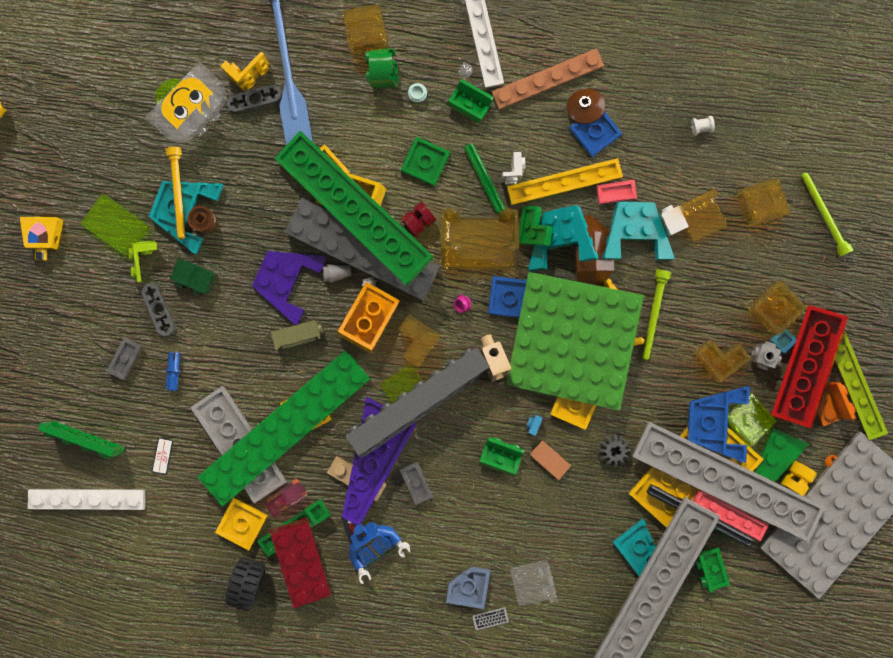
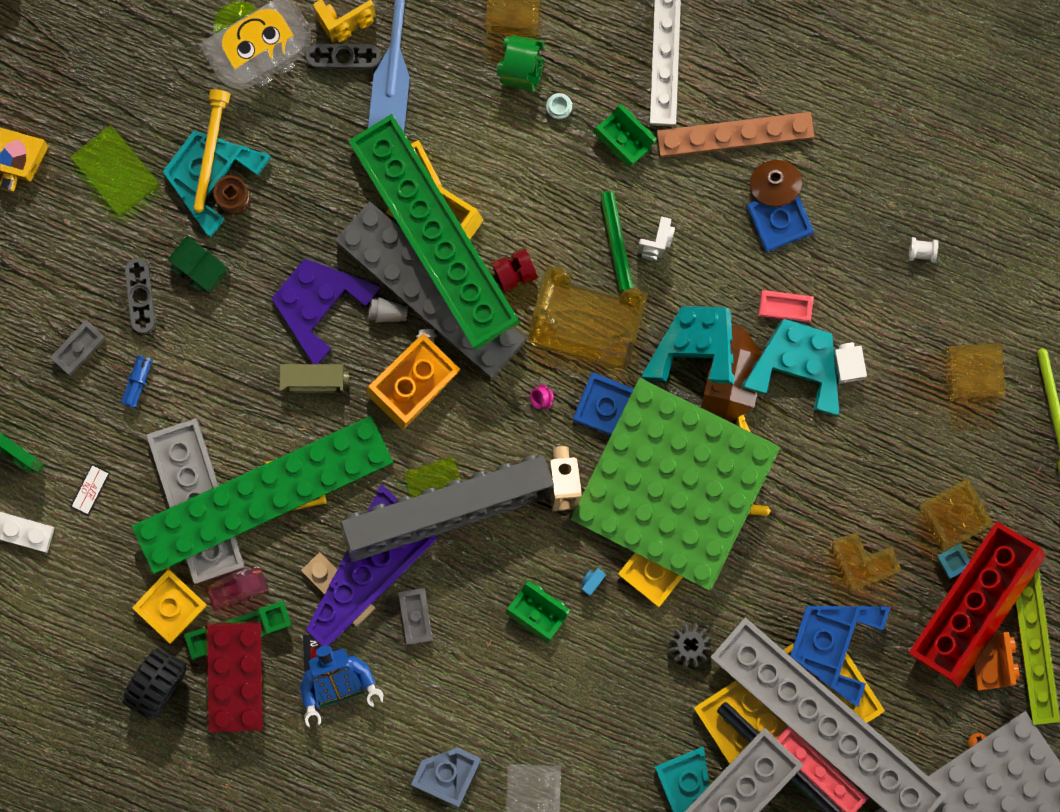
camera: 15 degrees right, 5 degrees down
lime bracket [128,240,157,283] -> none
clear yellow brick [398,314,441,368] -> none
green tile [400,136,451,187] -> none
clear hinge [457,61,473,78] -> none
yellow plate [507,158,623,206] -> none
green plate [517,206,553,246] -> none
nougat tile [530,440,571,480] -> none
lime piece [642,269,671,361] -> none
clear yellow bracket [679,188,727,242] -> none
clear neon green tile [728,392,777,447] -> none
light grey brick [751,341,782,371] -> none
green wing [753,428,809,482] -> none
yellow wheel [781,461,817,496] -> none

